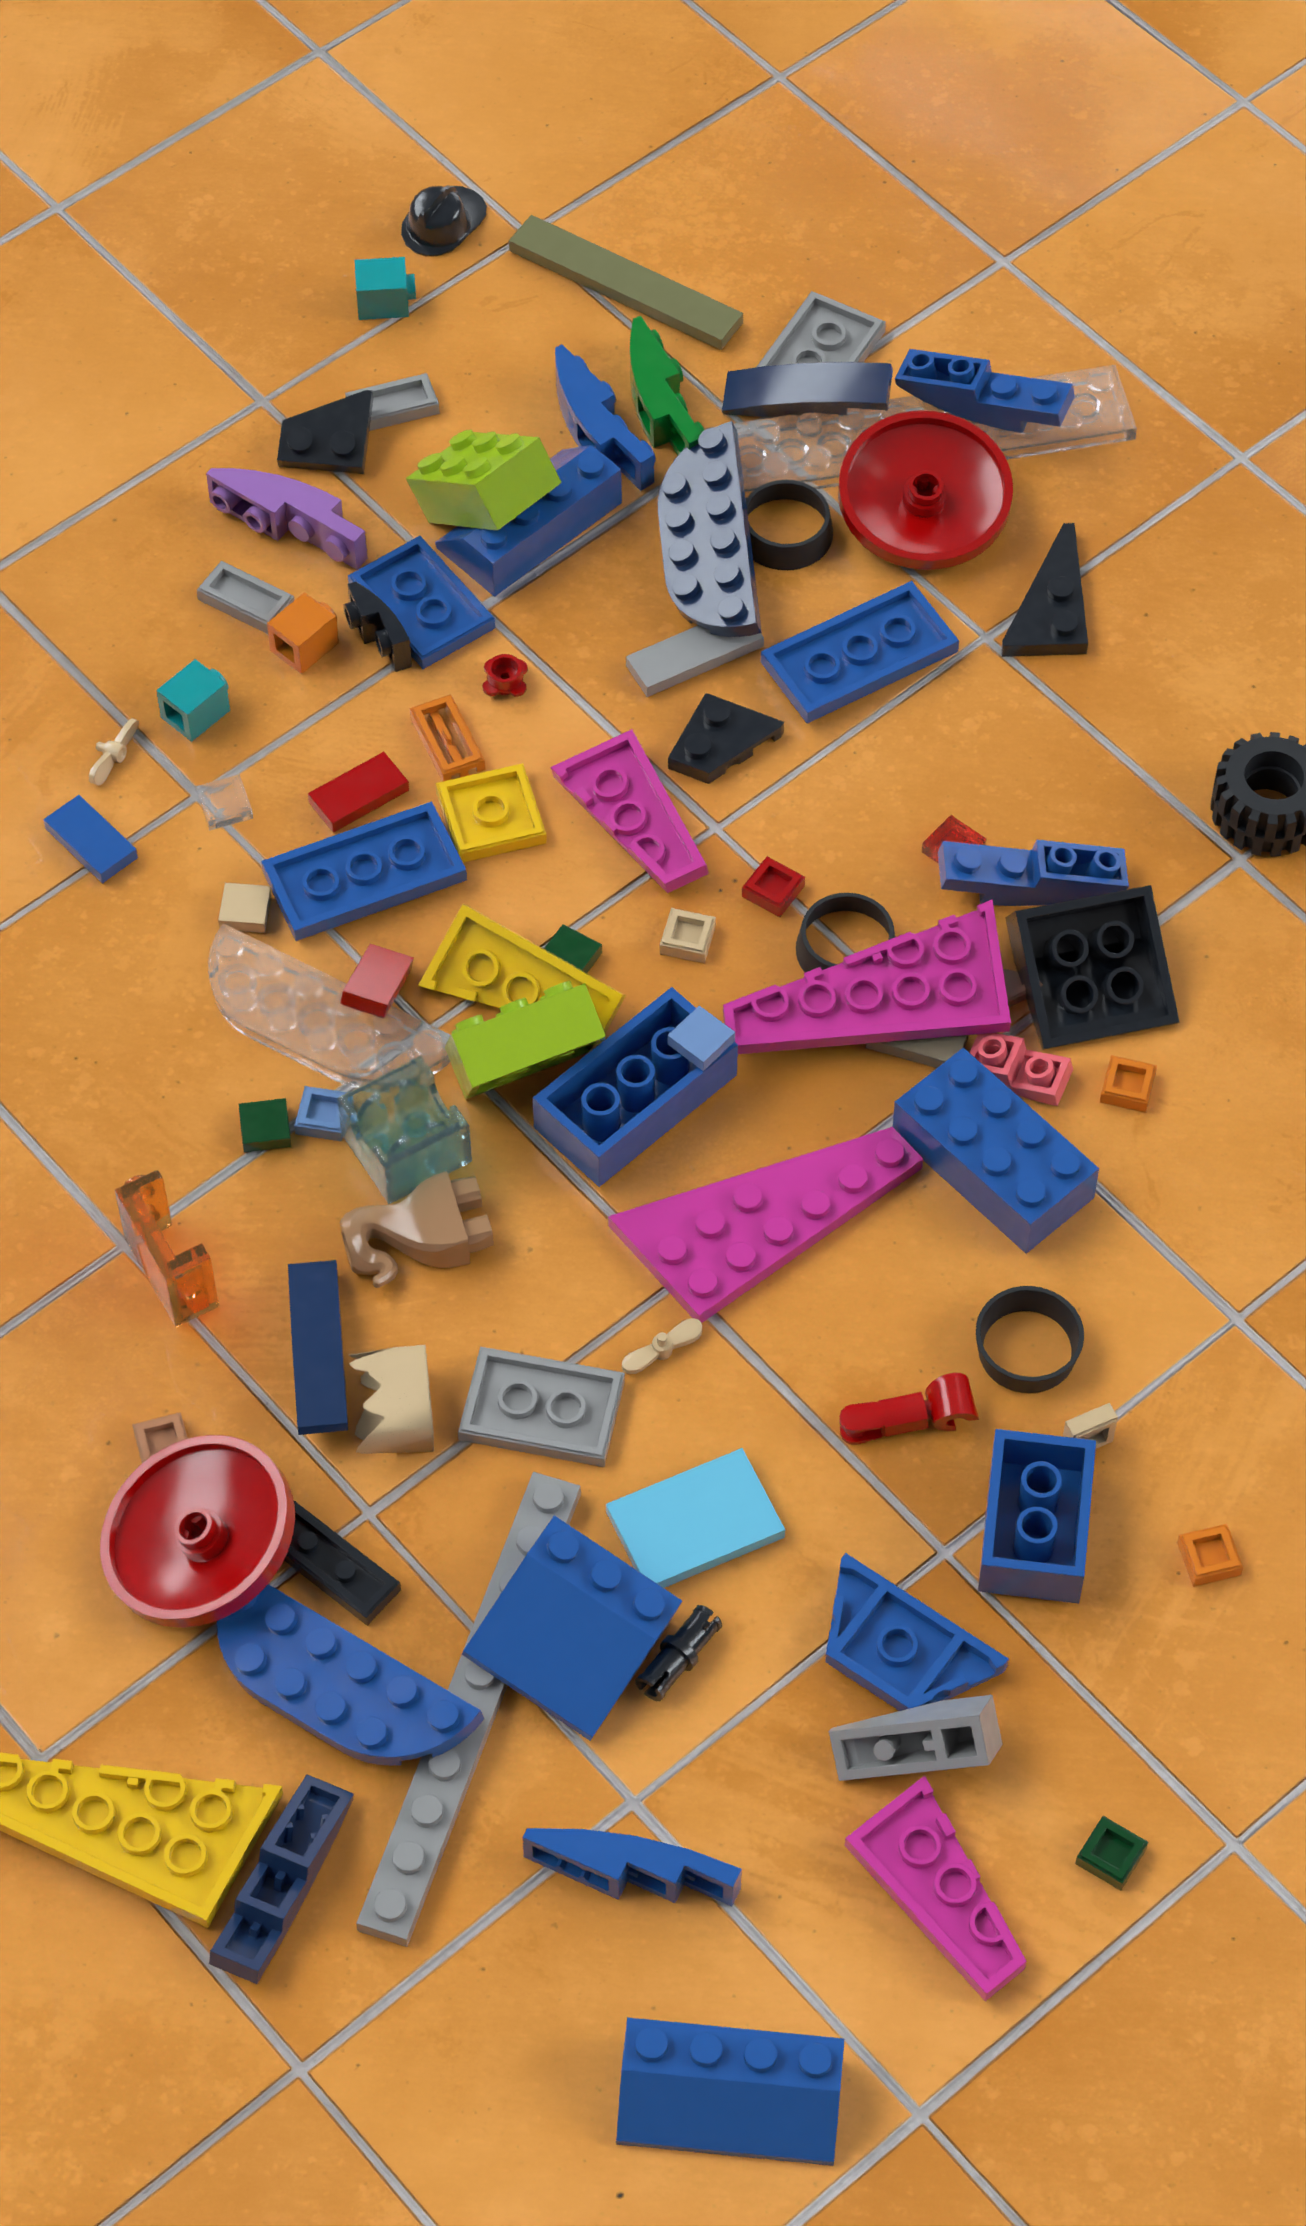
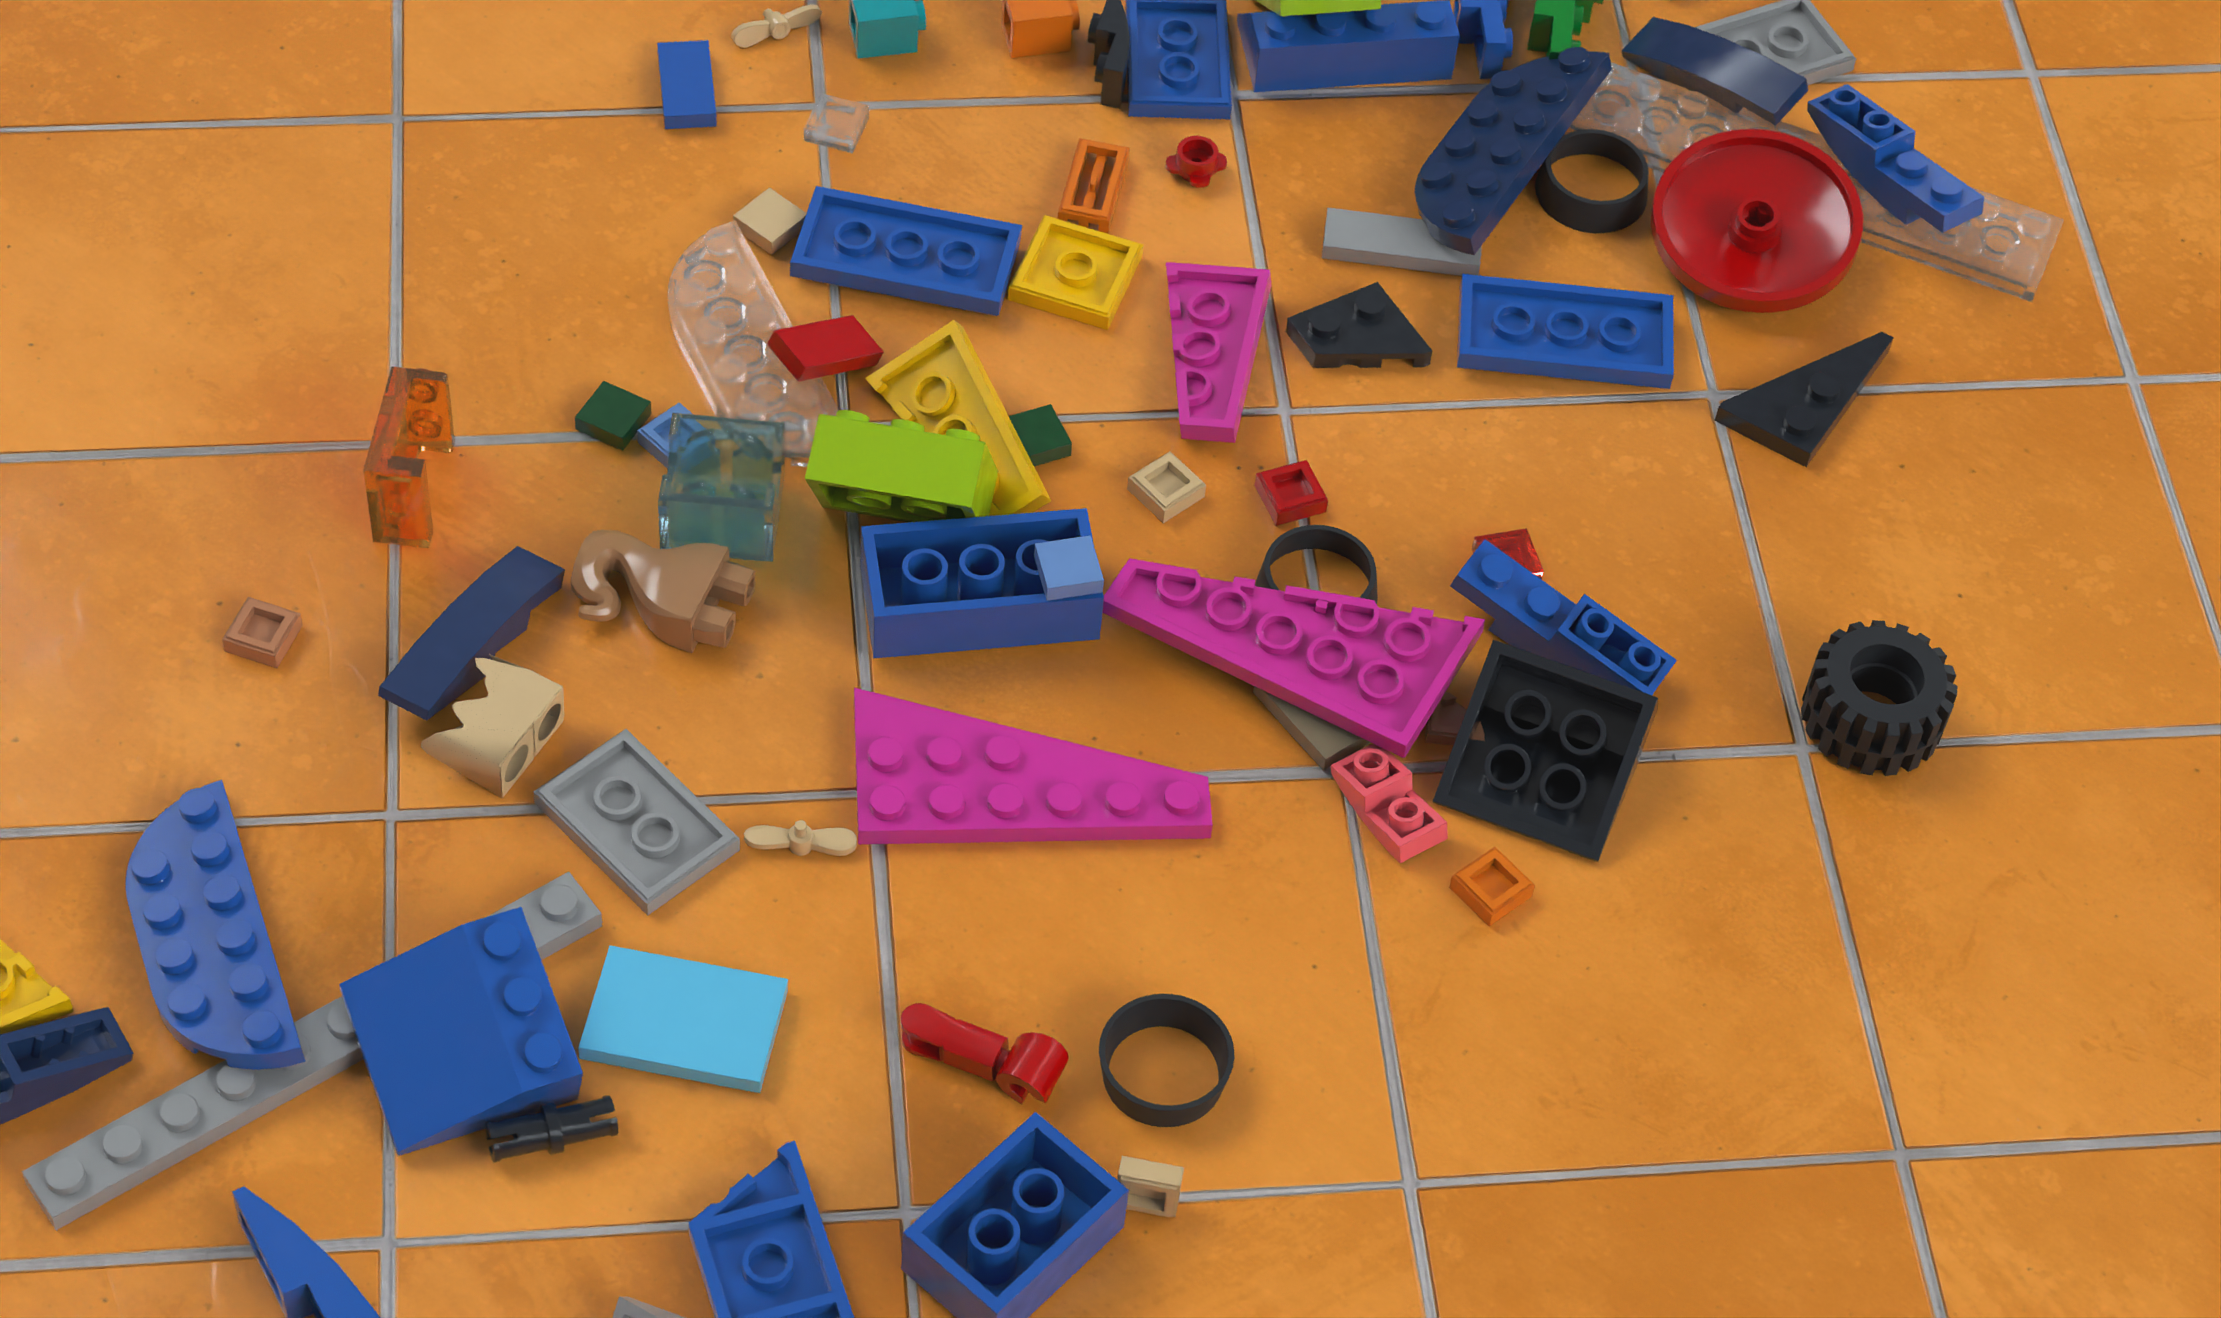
camera: 30 degrees right, 5 degrees down
red dish [100,1435,295,1628] -> none
black tile [284,1501,401,1626] -> none
red tile [308,751,409,833] -> none
blue brick [892,1048,1099,1254] -> none

